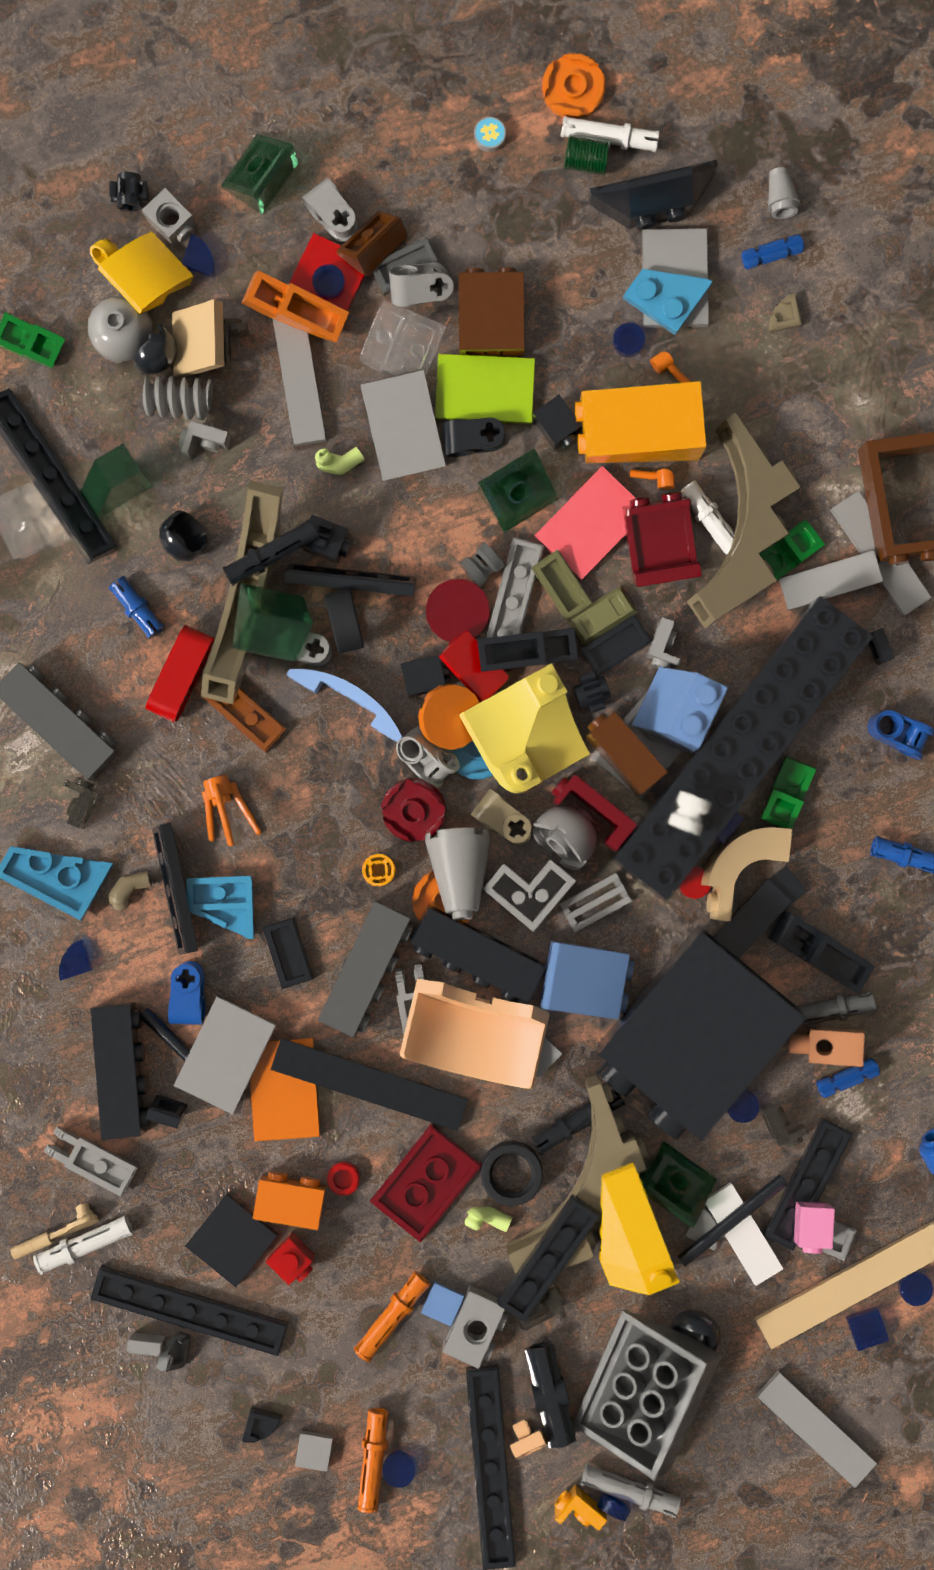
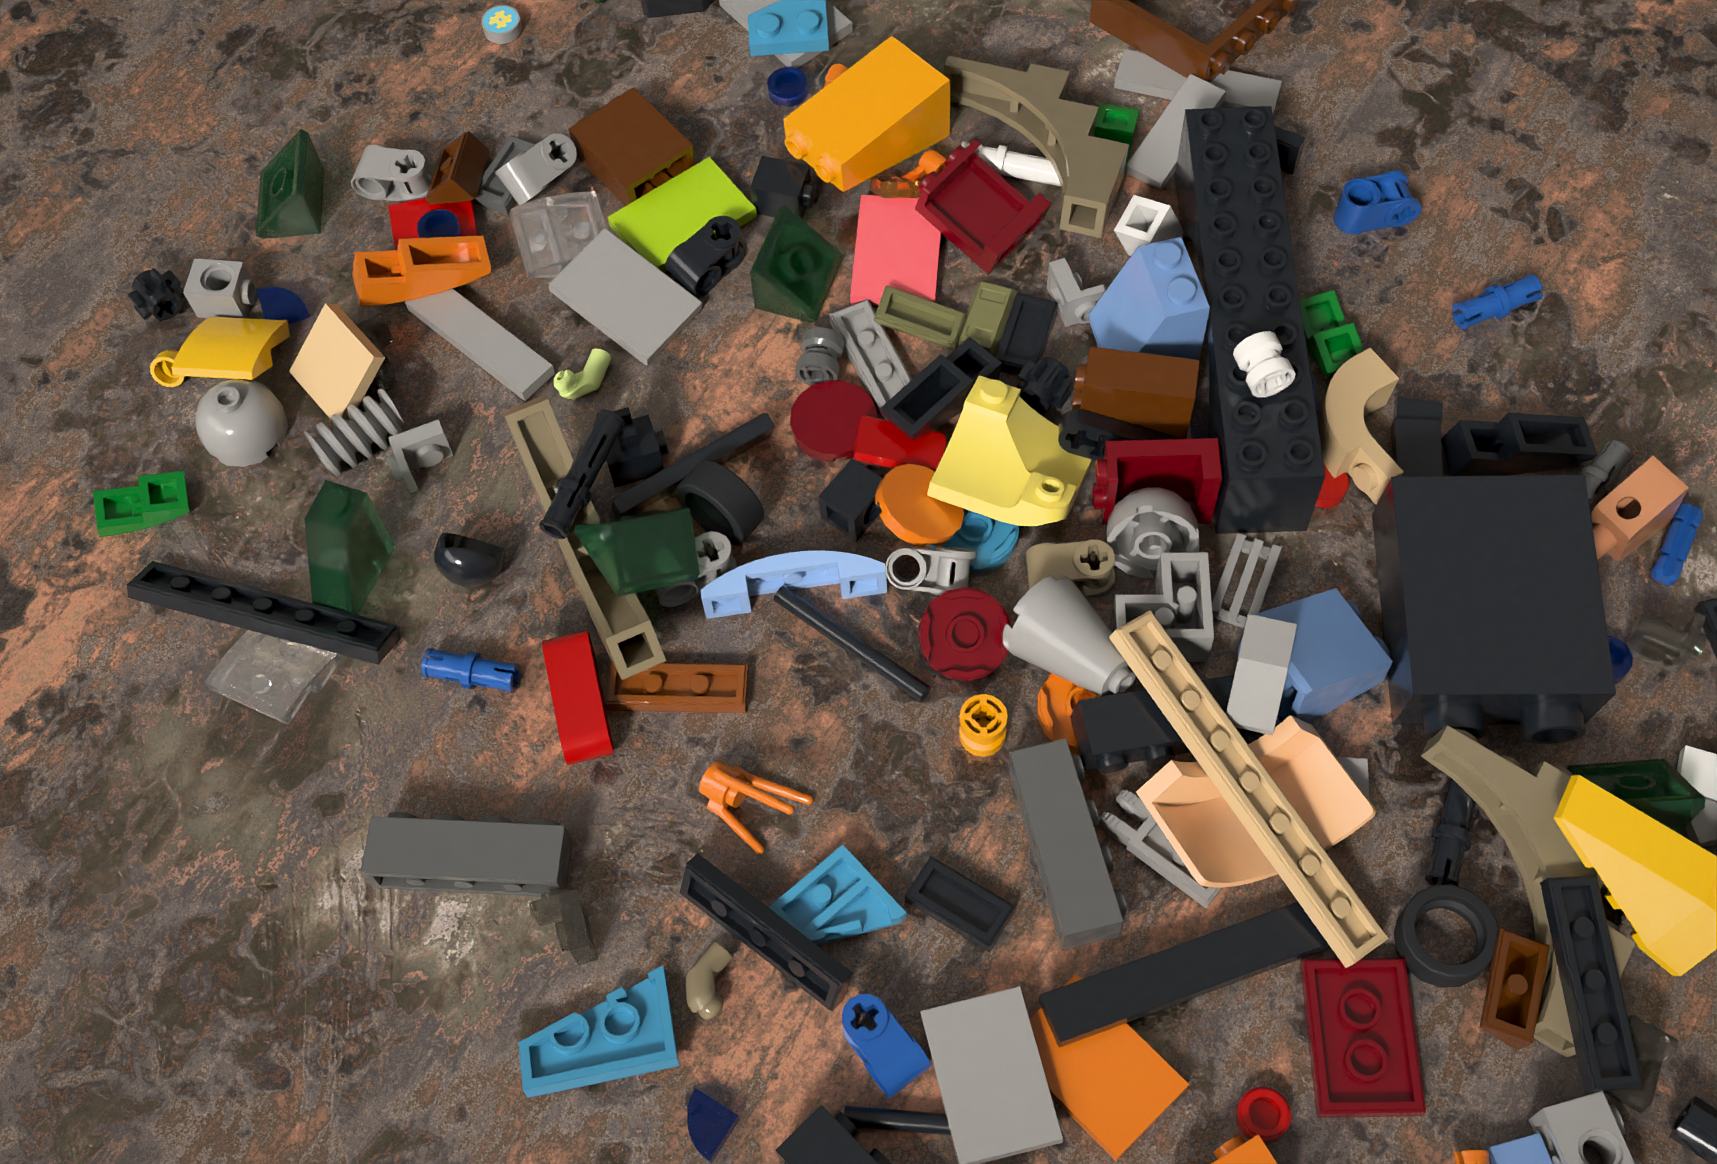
camera: 40 degrees left, 25 degrees down
black hair [133,324,178,375] -> none
yellowish green arm [464,1206,513,1232] -> none
none -> black bar [773,586,931,702]
none -> clear orange tile [870,176,922,198]
none -> black beam [1058,409,1178,461]
none -> tan tile [1109,610,1389,968]
none -> white brick [1114,195,1184,256]
none -> slope [1226,614,1297,736]
none -> reddish brown slope [1479,928,1550,1050]

